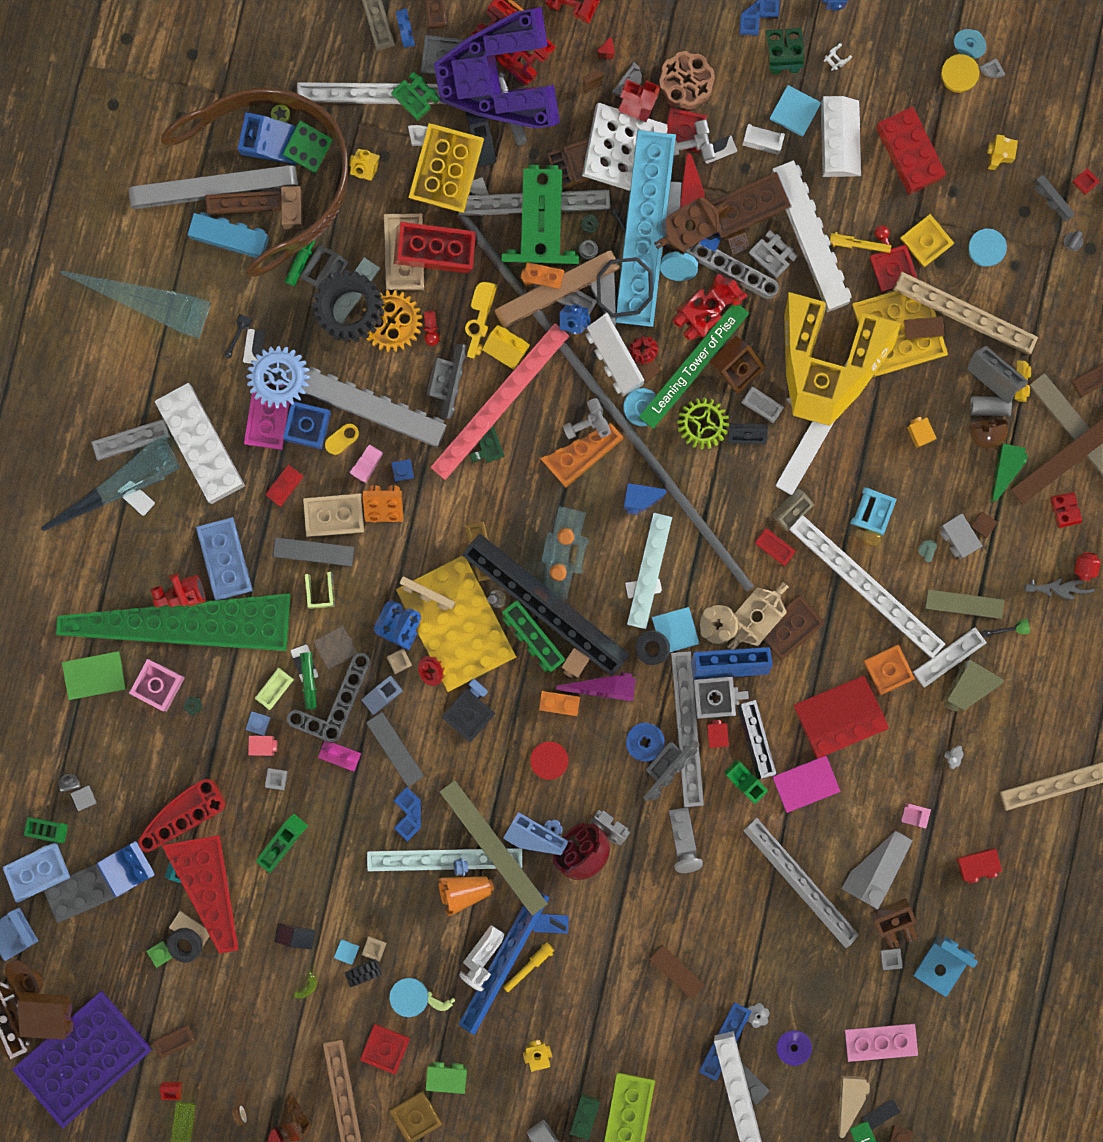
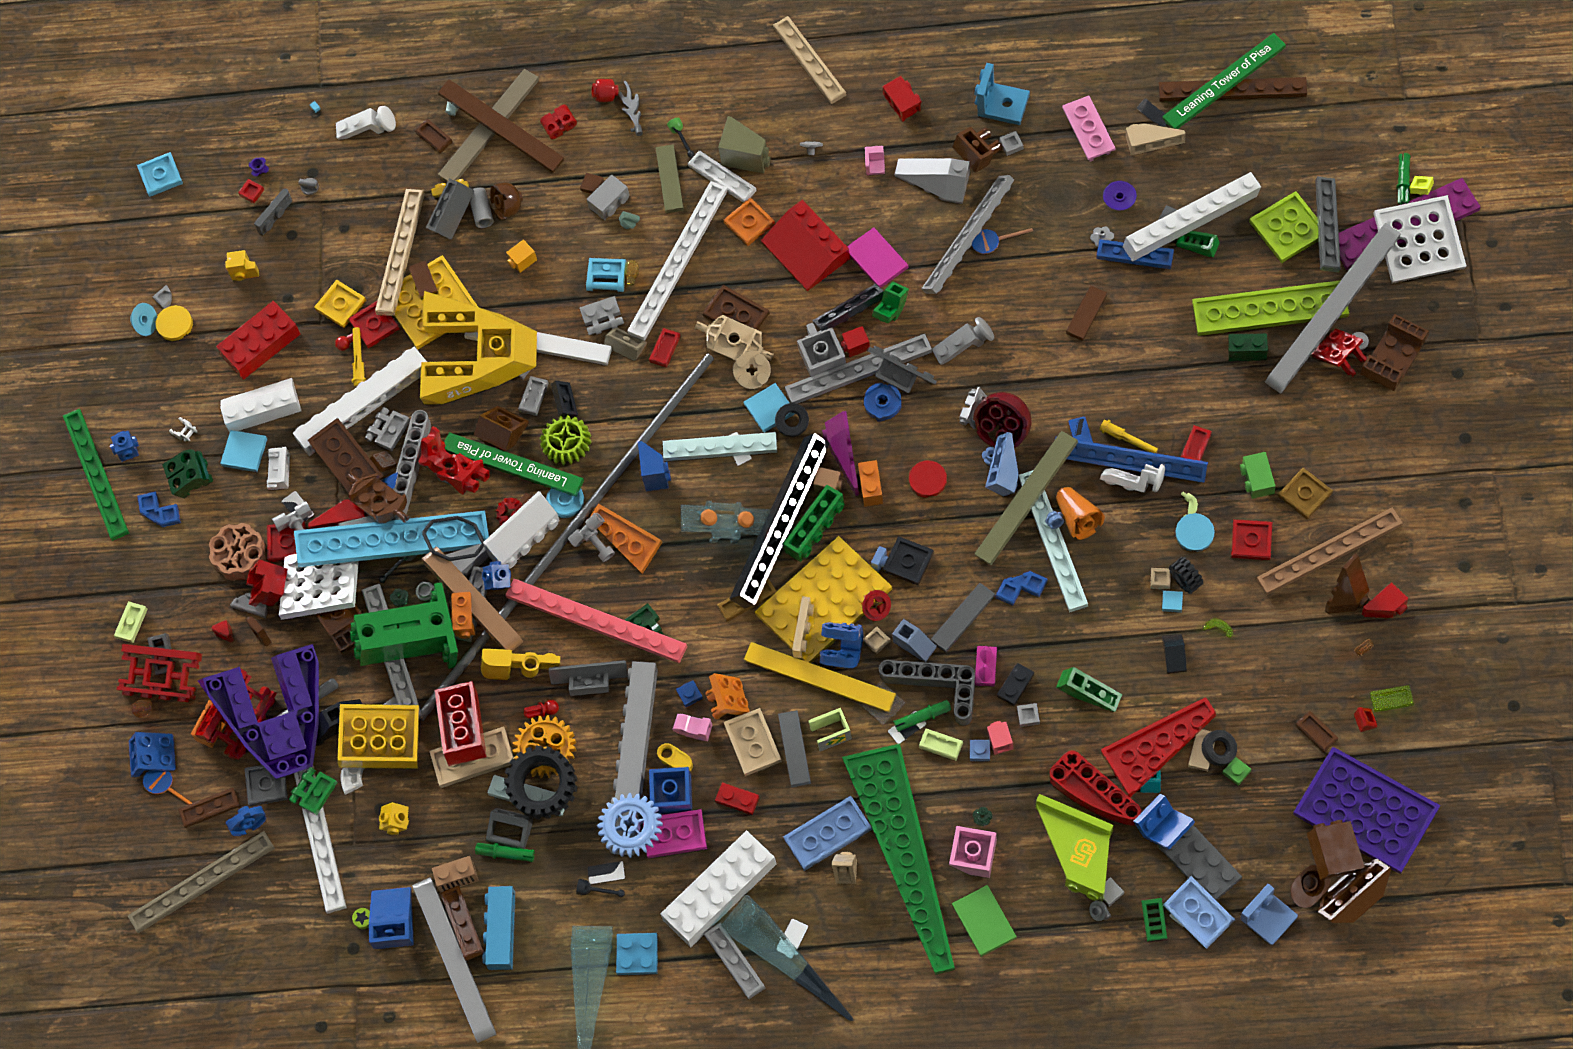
camera: 95 degrees left, 20 degrees down
red piece [150,573,206,607] -> none
reddish brown piece [161,88,348,277] -> none
green tile [282,121,333,173] -> none
yellow piece [482,325,530,370] -> none
clear rock [487,590,506,608] -> none
yellow brick [523,1040,552,1072] -> none
medium azure tile [660,252,698,281] -> none
blue brick [691,647,773,679] -> none
medium azure tile [968,229,1007,267] -> none
green slope [990,444,1028,502] -> none
none -> light grey plate [580,296,624,335]
none -> dark azure plate [616,933,658,975]
none -> yellow tile [744,642,896,713]
none -> tan slope [832,852,857,884]
none -> blue piece [972,228,1033,254]
none -> black plate [997,663,1034,706]
none -> lime piece [1036,794,1113,901]
none -> green slope [1176,231,1219,257]
none -> red tile [1181,425,1212,461]

